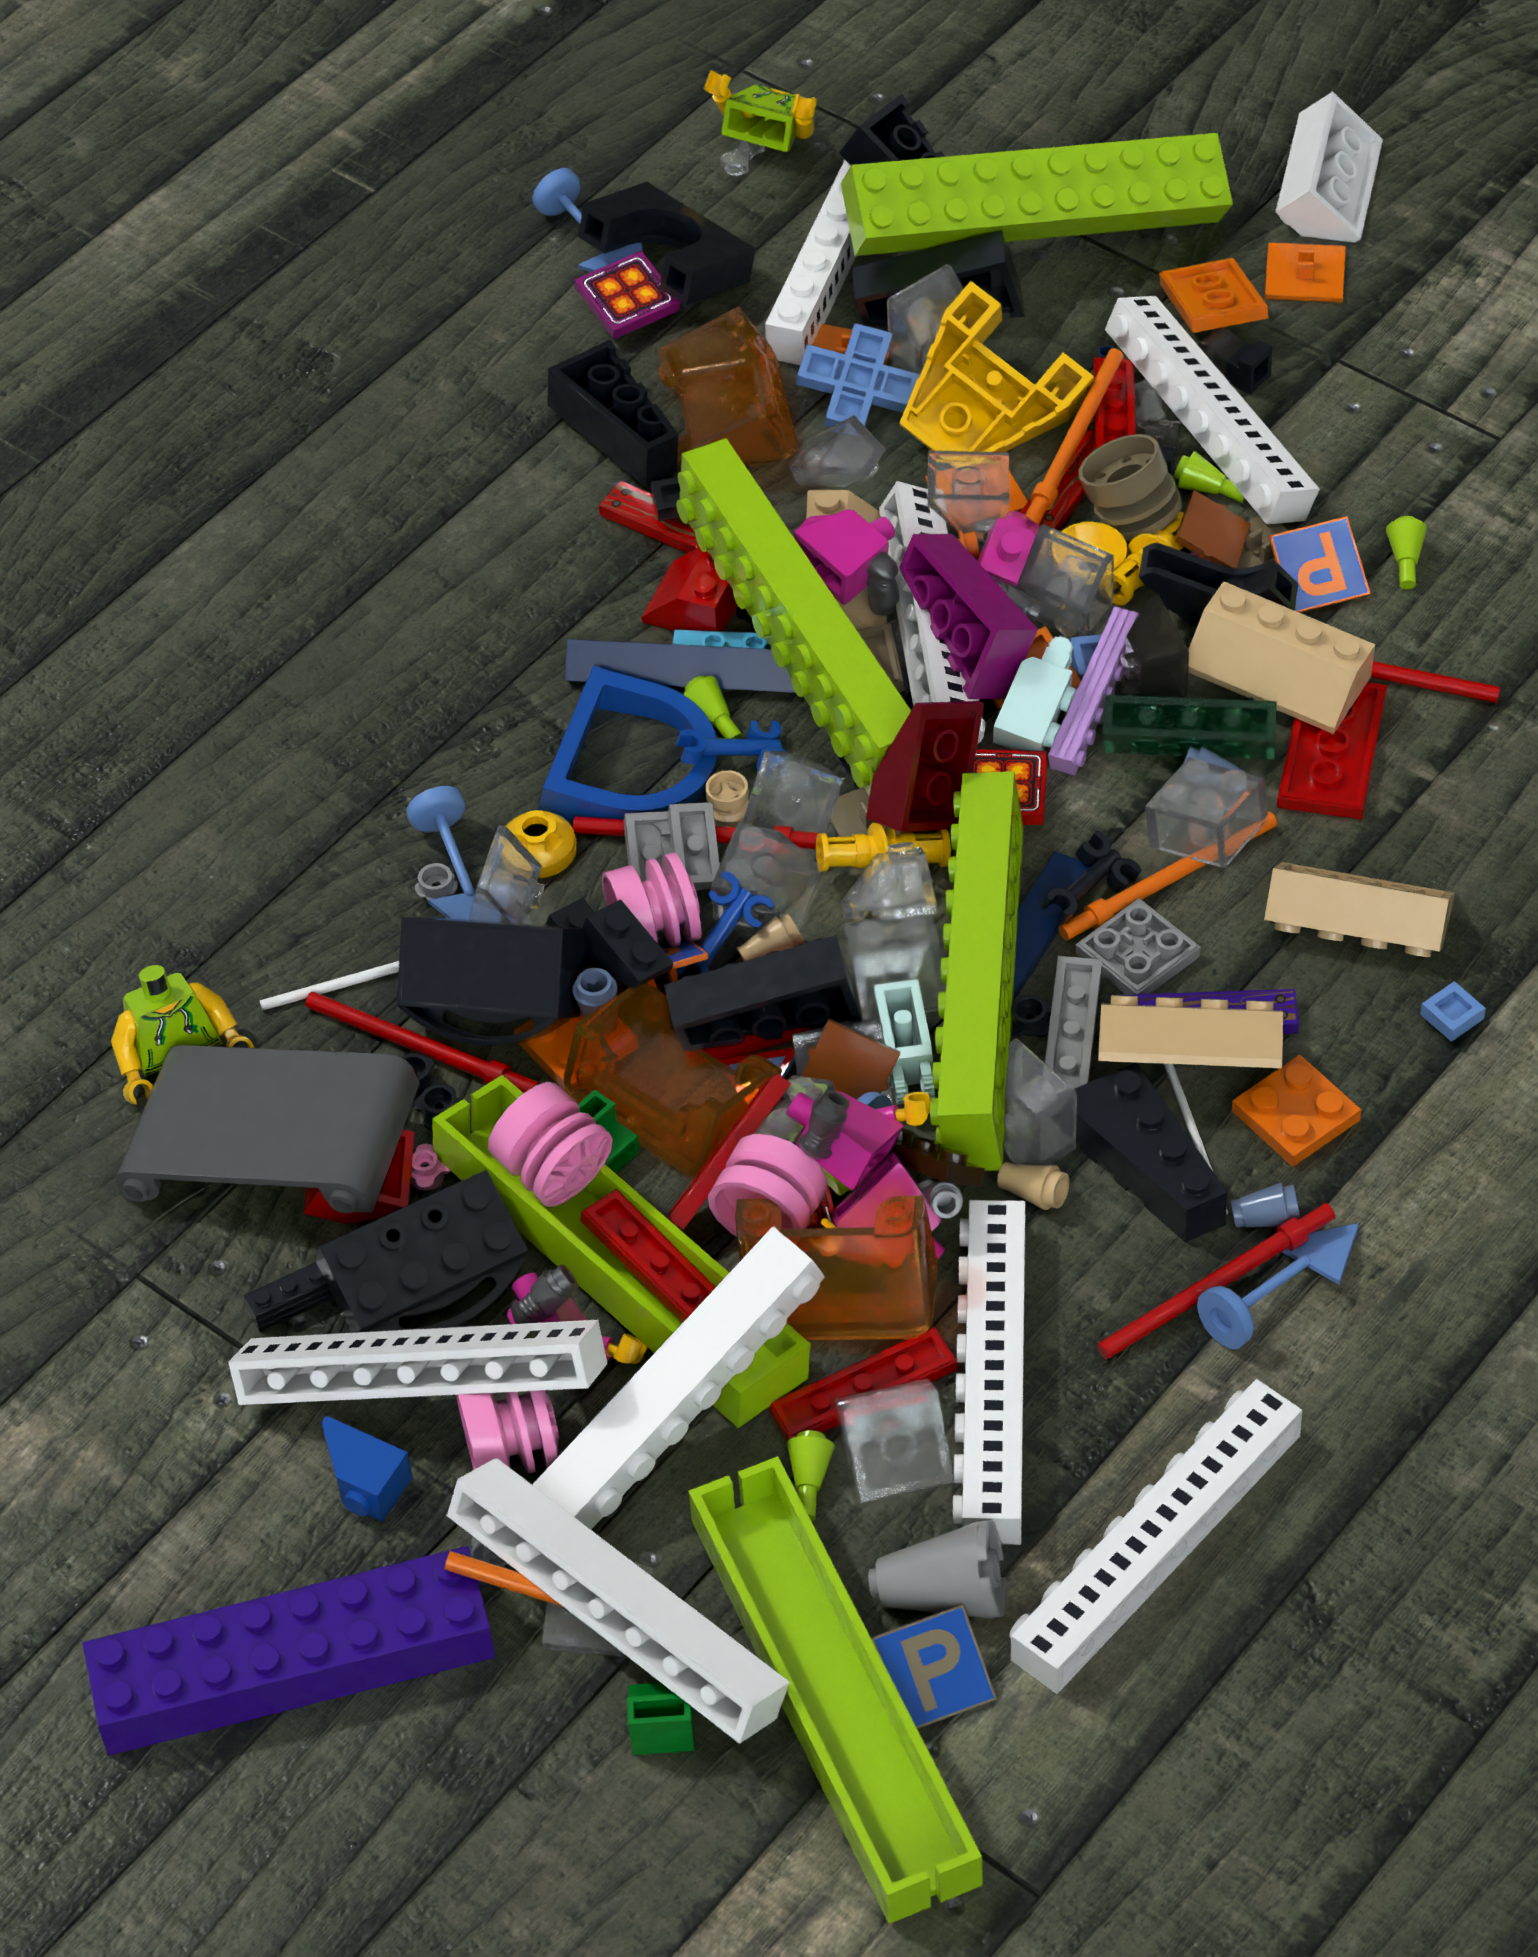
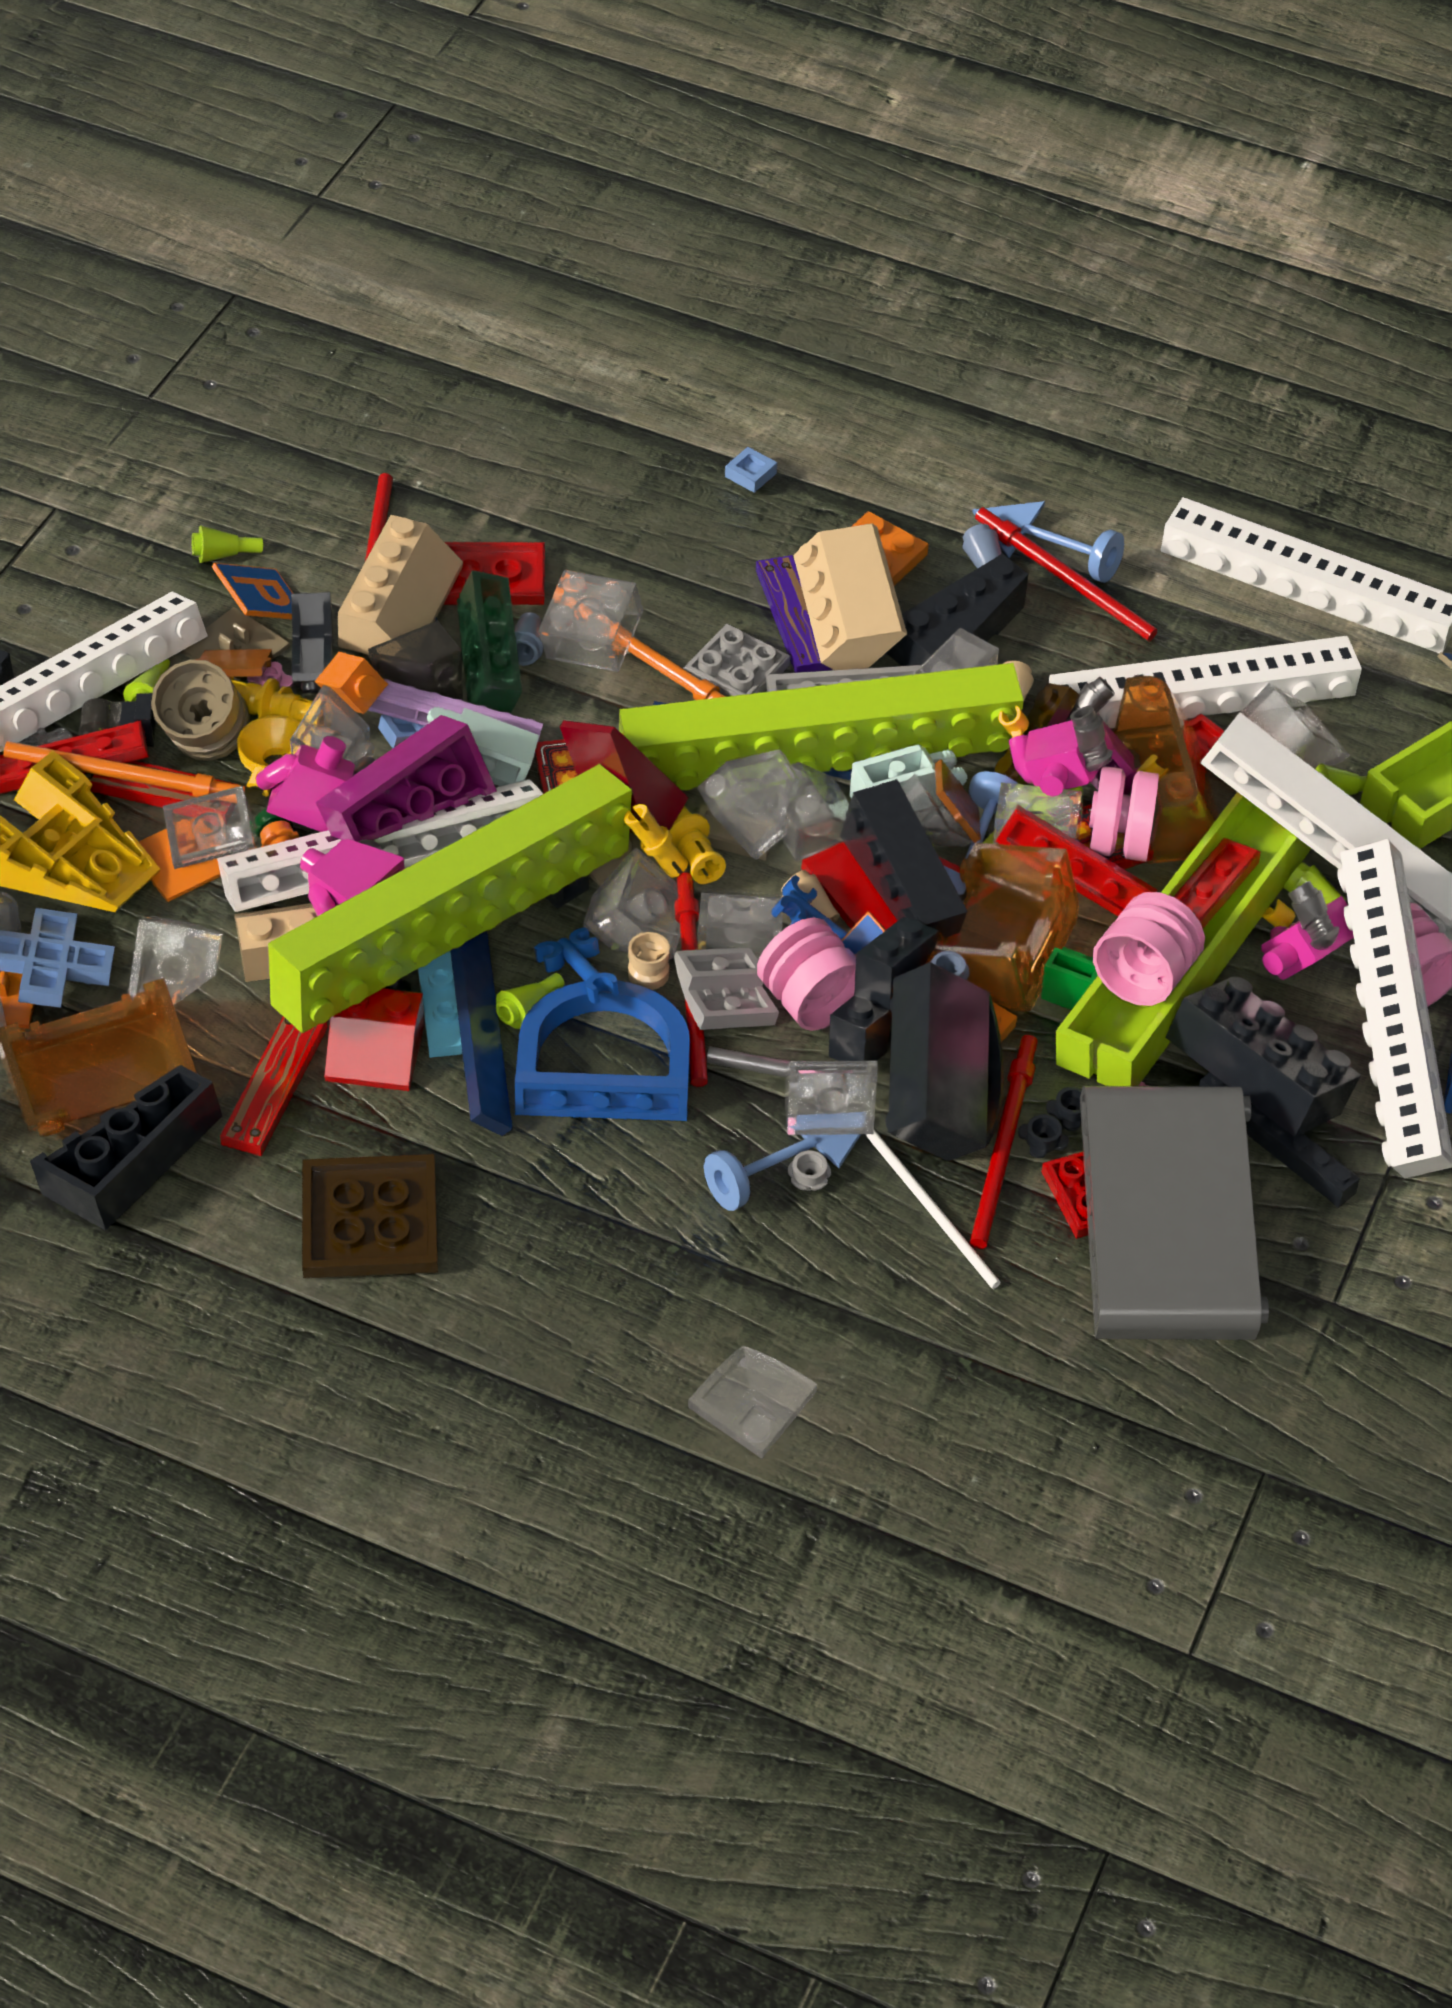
camera: 110 degrees left, 0 degrees up
torso [111,965,254,1105] -> none
yellow piece [499,810,577,879] -> none
black plate [651,477,680,521] -> none
light grey cone [868,1520,1007,1619] -> none
black bar [1041,830,1142,925] -> none
tan slope [1264,862,1455,957] -> none
none -> dark brown plate [302,1154,438,1278]
none -> orange brick [315,652,388,714]
none -> yellow pin [624,804,688,878]
none -> clear plate [688,1346,817,1459]
none -> flat silver bar [707,1046,835,1086]

